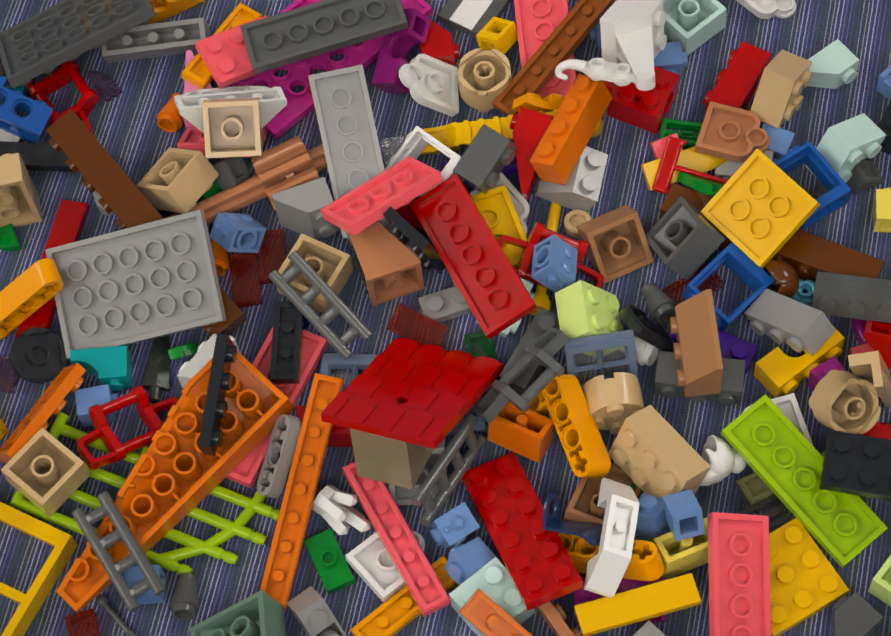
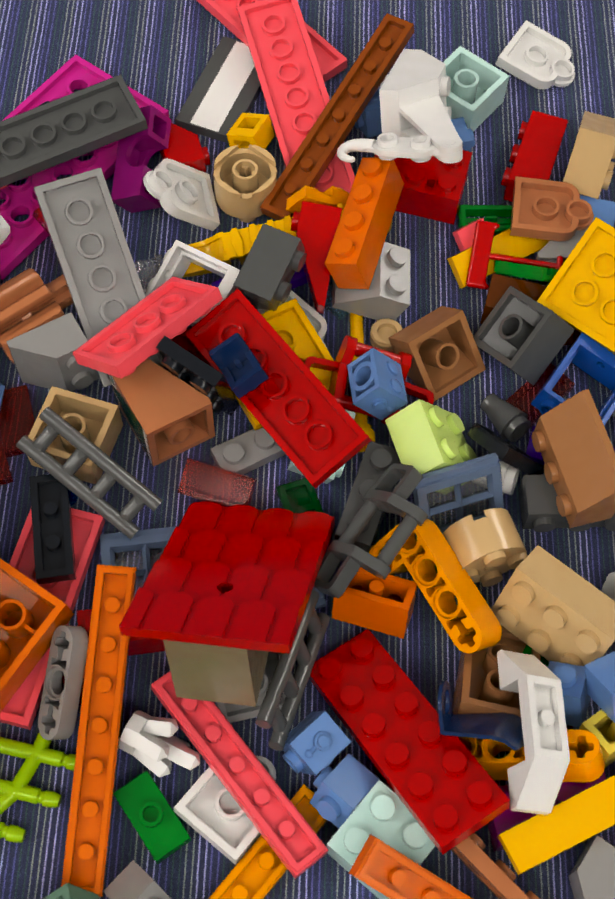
camera: 20 degrees left, 0 degrees up
none -> dark blue bracket [209,333,269,399]

